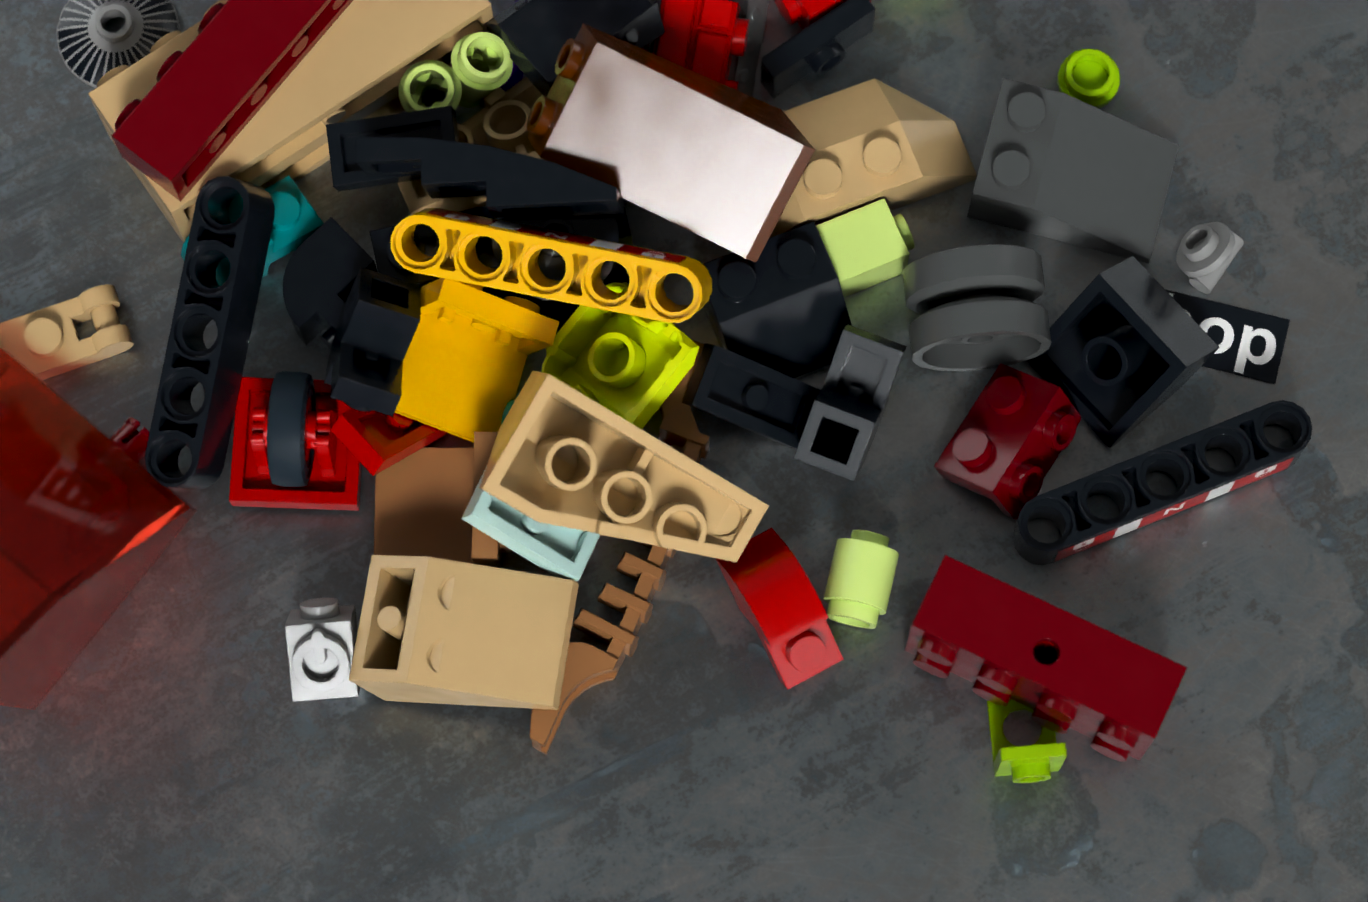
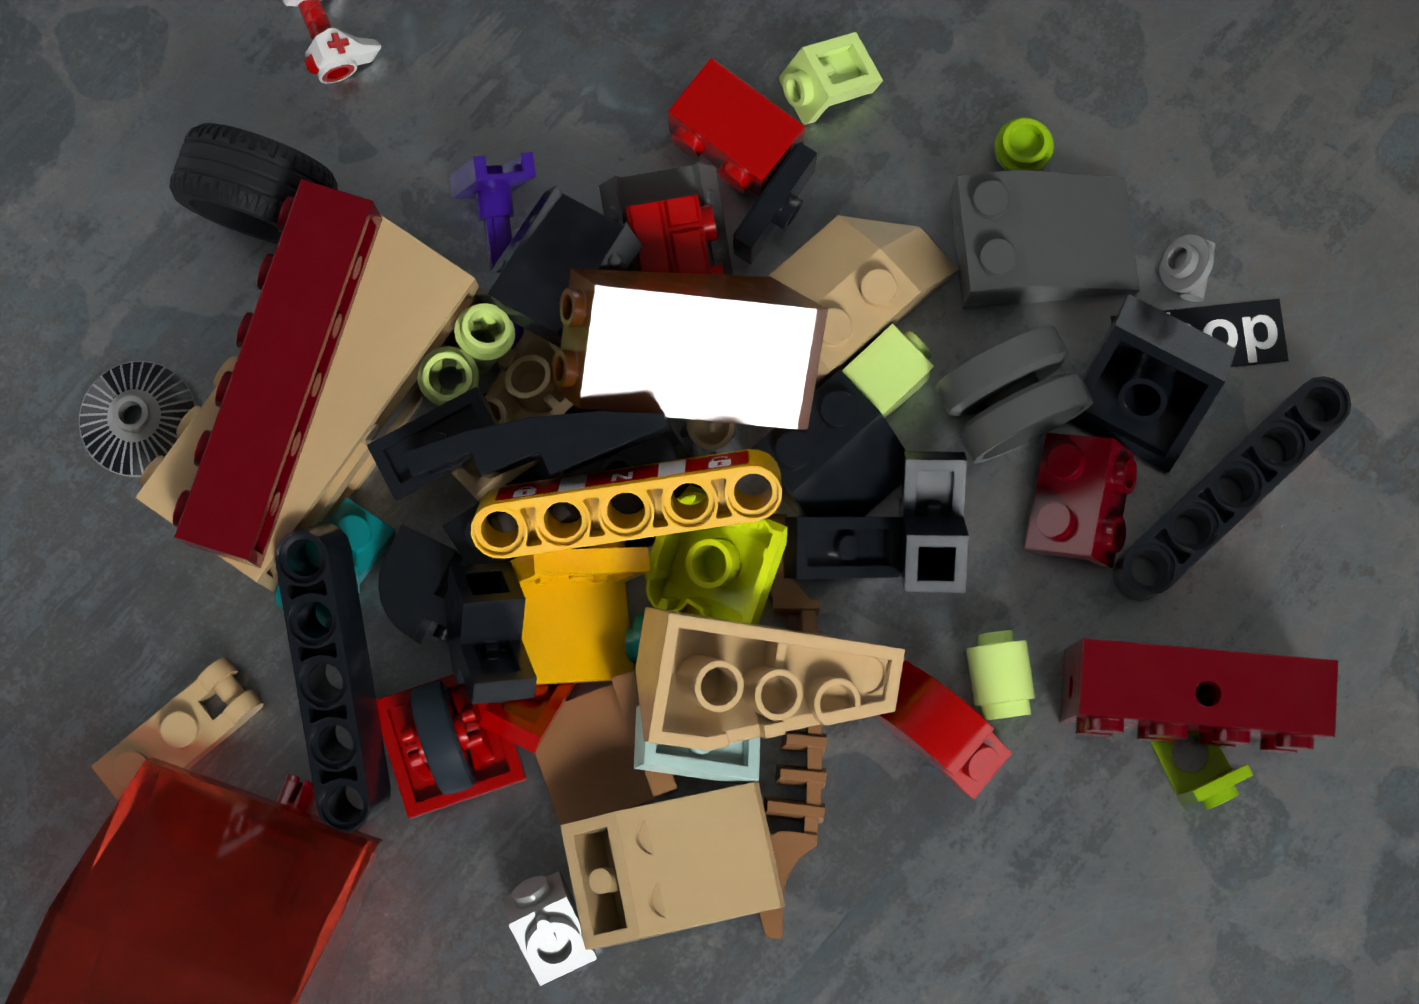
camera: 20 degrees left, 5 degrees up
none -> tan piece [680,419,742,458]

